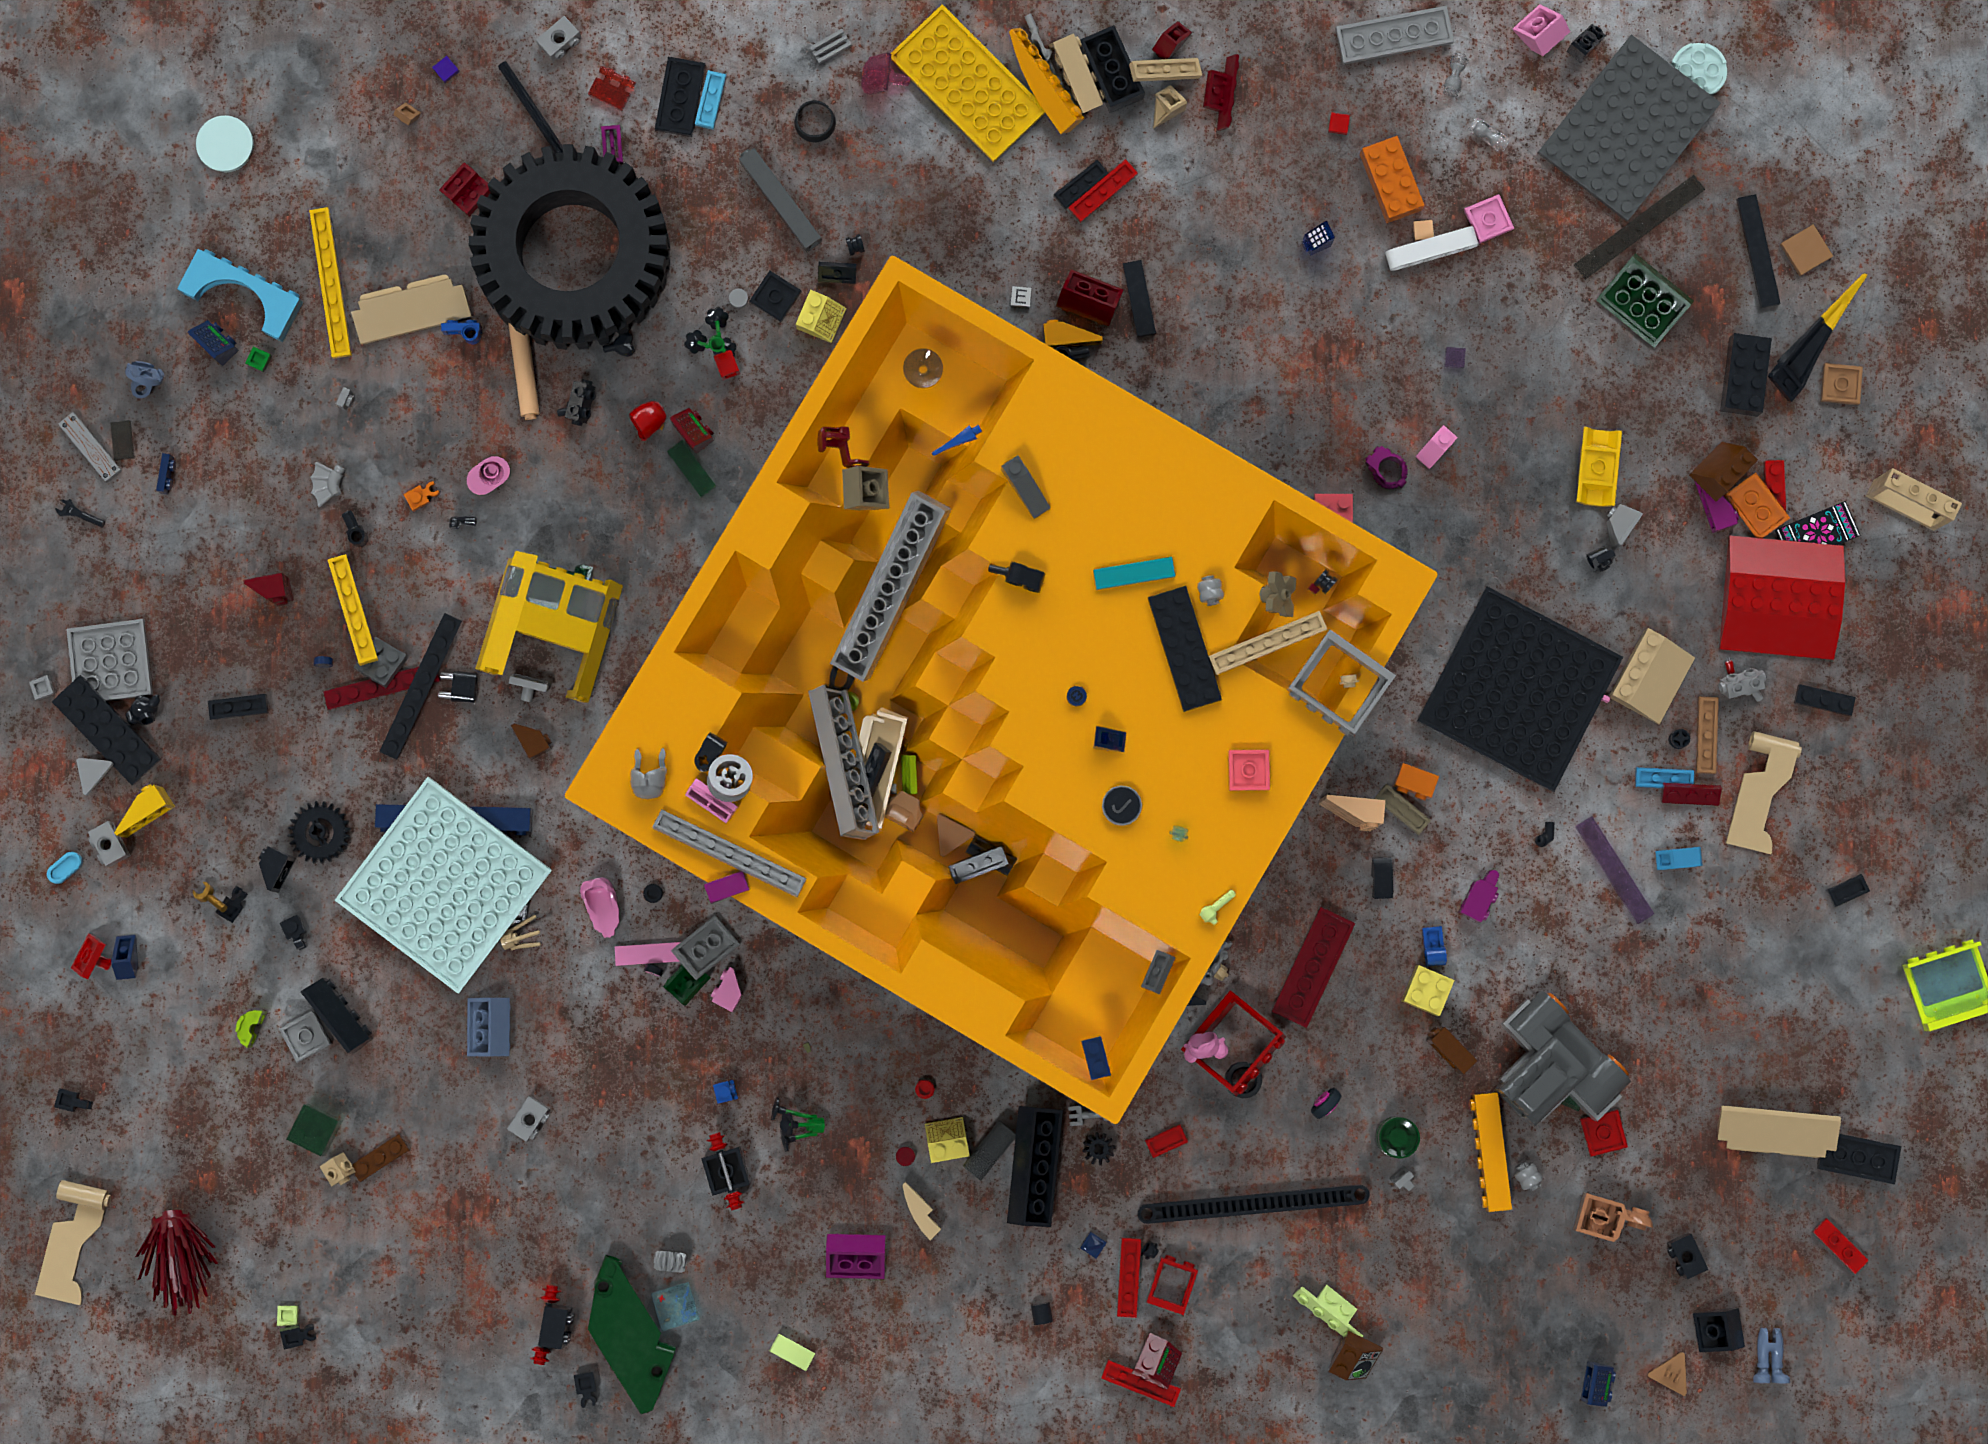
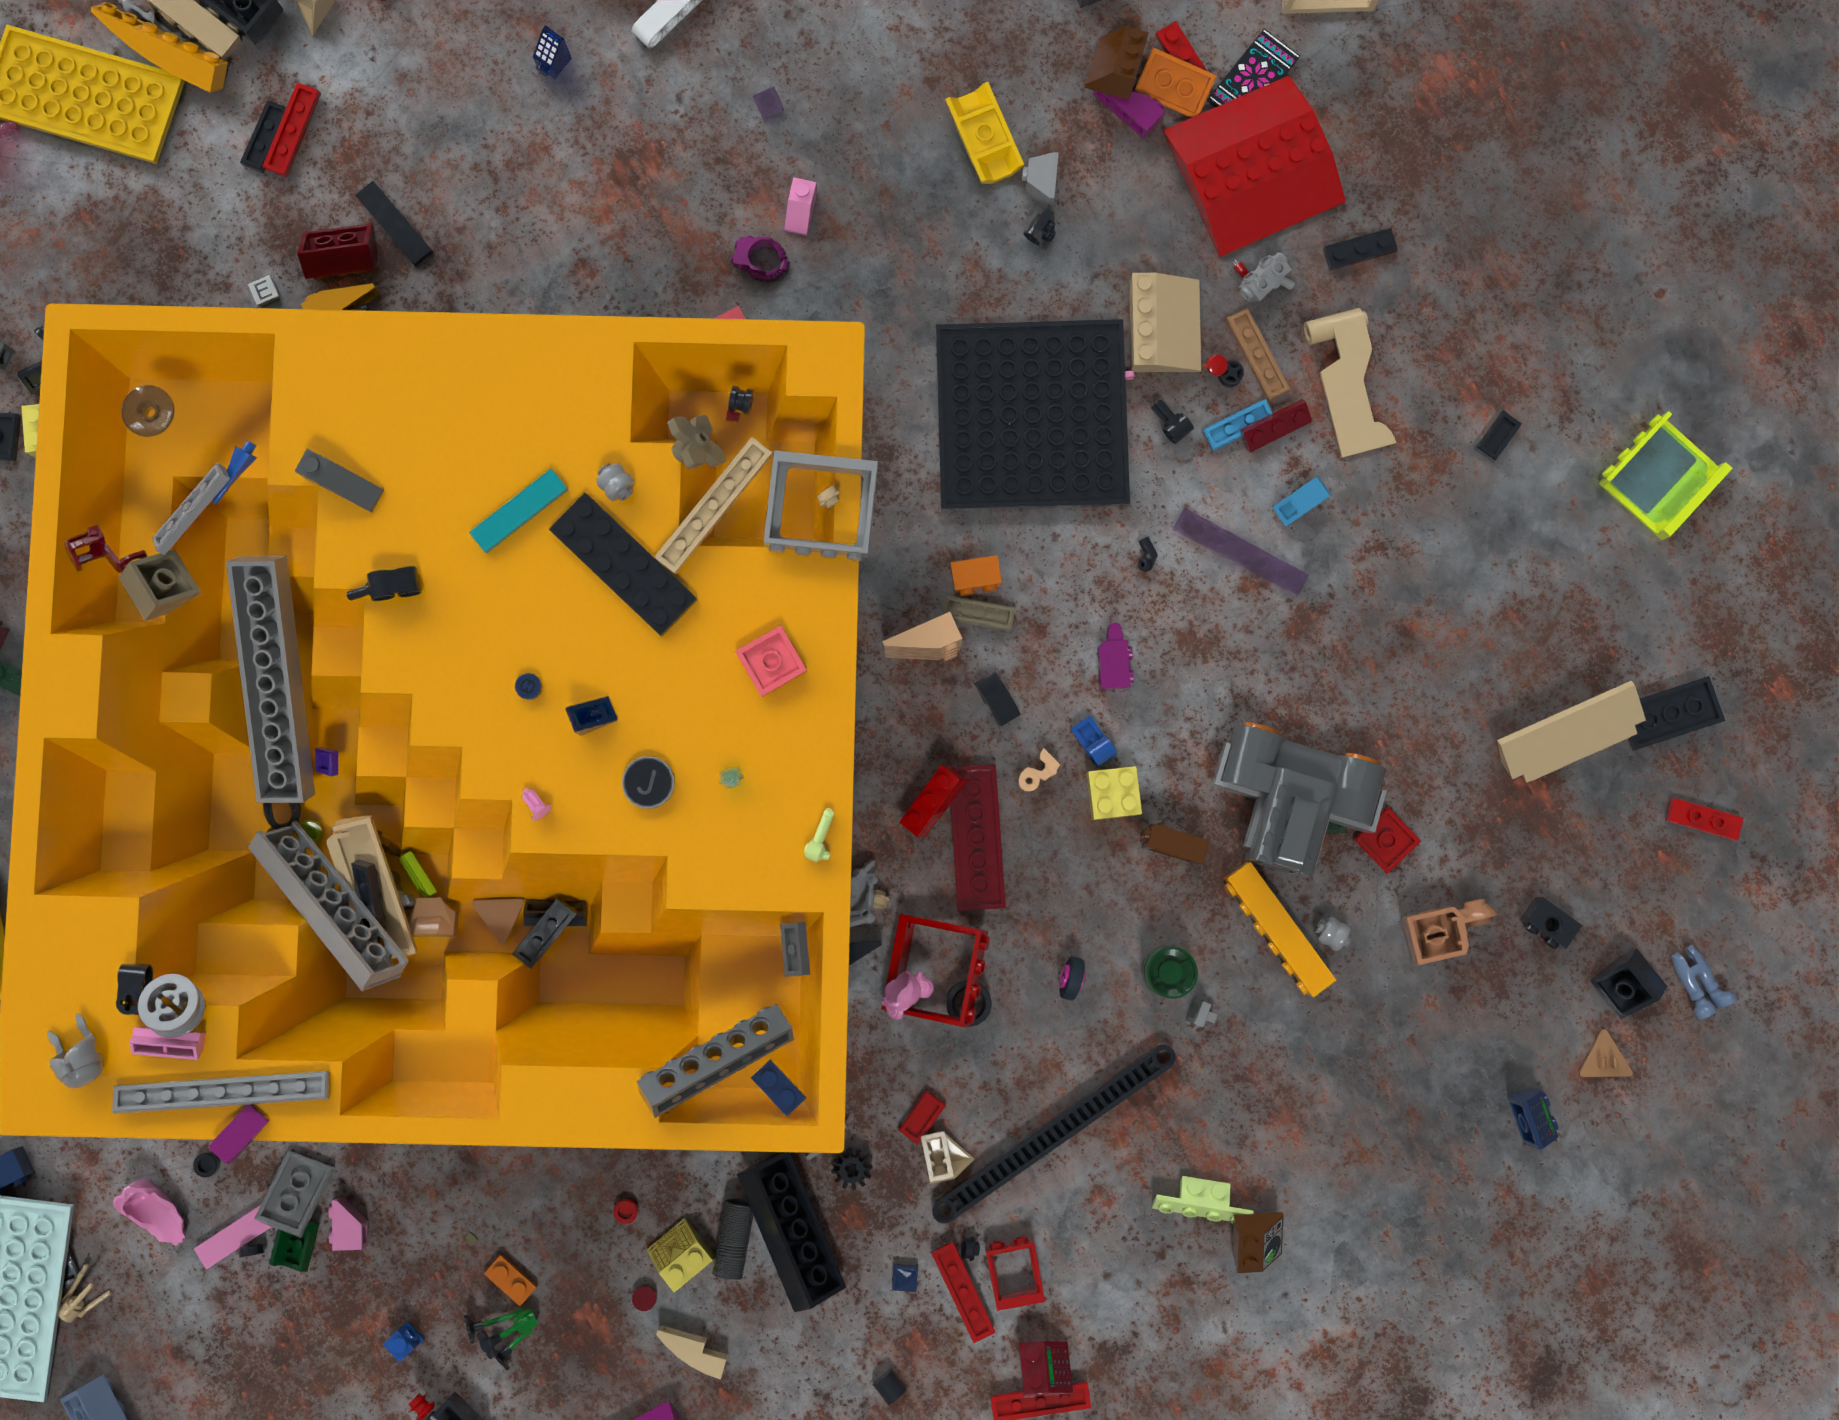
camera: 30 degrees left, 0 degrees up
none -> light grey tile [152,463,230,555]
none -> dark purple tile [315,747,338,776]
none -> orange plate [484,1254,538,1306]
none -> bright pink piece [522,788,552,821]
none -> dark grey brick [637,1004,794,1118]
none -> red brick [899,765,968,837]
none -> tan slope [921,1131,975,1184]
none -> light nougat leg [1018,748,1060,792]
none -> black axle [1151,400,1194,444]
none -> red piece [1203,354,1228,376]

